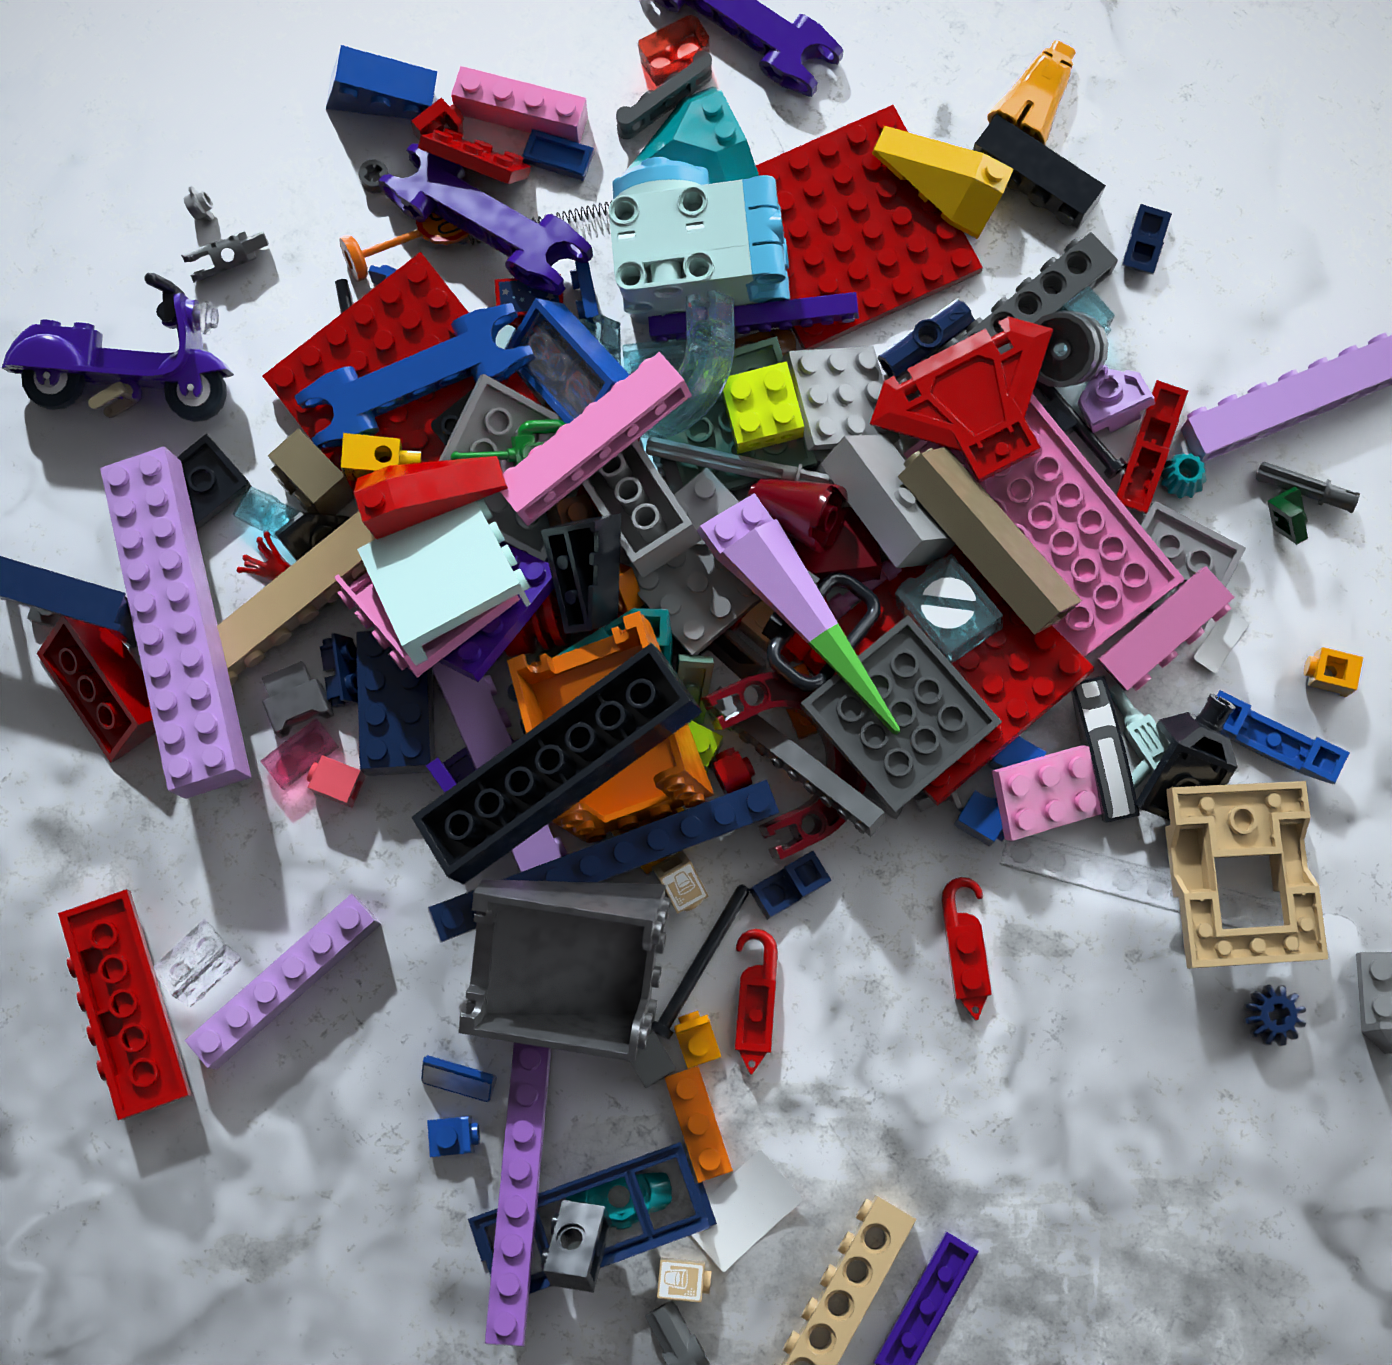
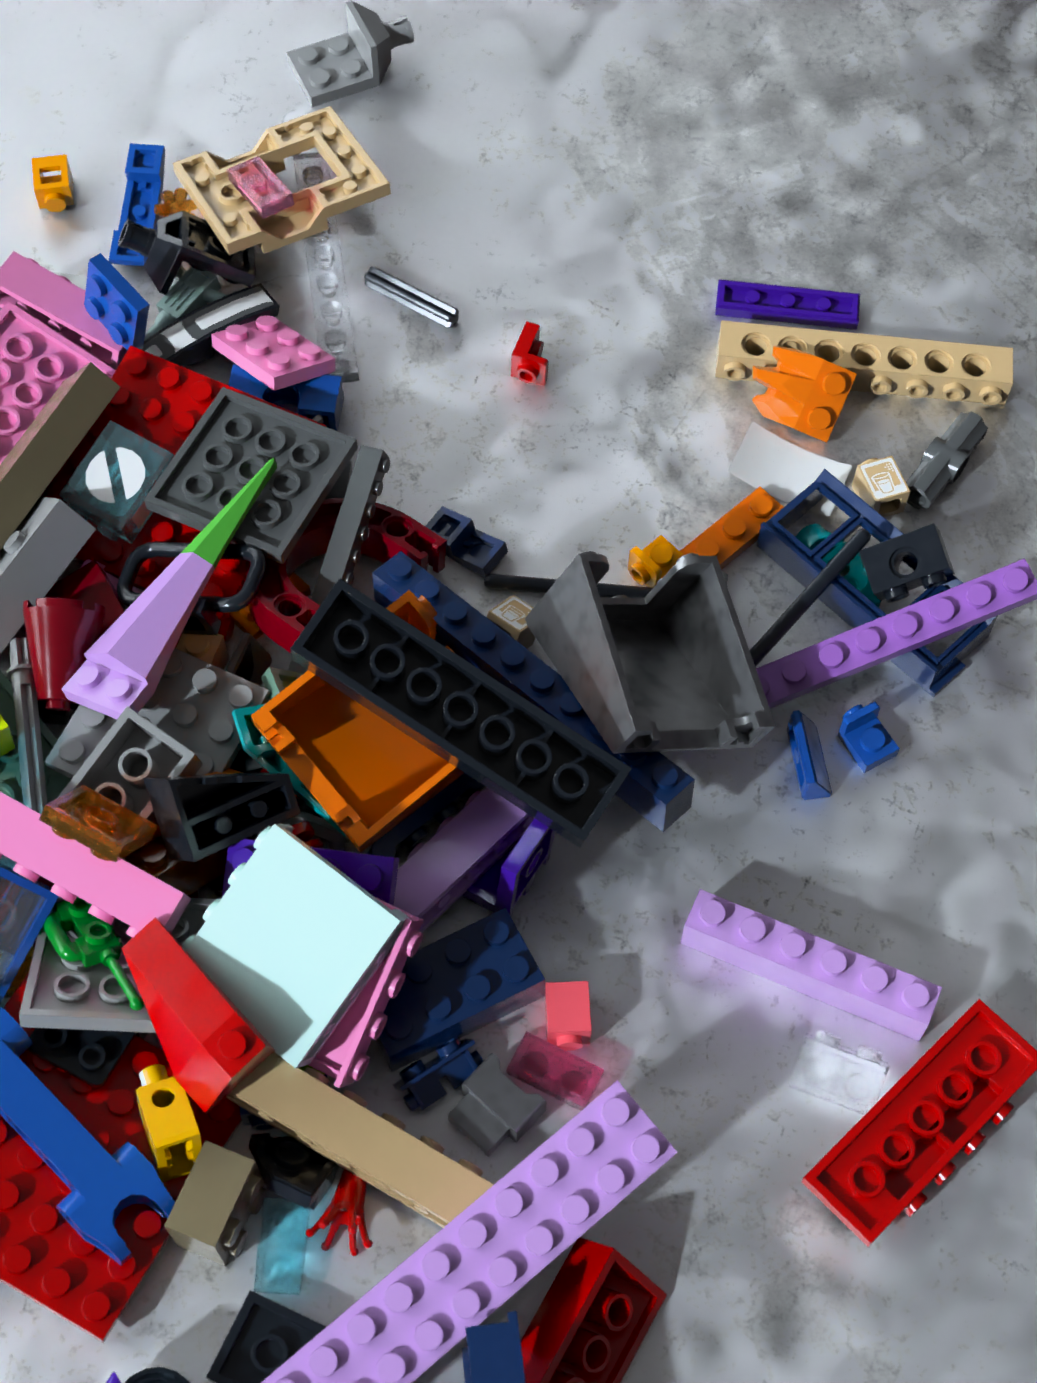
camera: 115 degrees left, 15 degrees down
red plate [735,929,778,1075] -> none
red plate [941,877,992,1021] -> none
dark blue gear [1243,984,1306,1046] -> none
none -> clear orange plate [39,785,158,862]
none -> blue plate [84,253,150,350]
none -> clear orange plant [154,188,198,218]
none -> clear pink plate [227,156,294,219]
none -> axle [364,266,459,328]
none -> red bracket [511,321,548,386]
none -> black bar [750,528,871,668]
none -> orange plate [752,346,857,443]

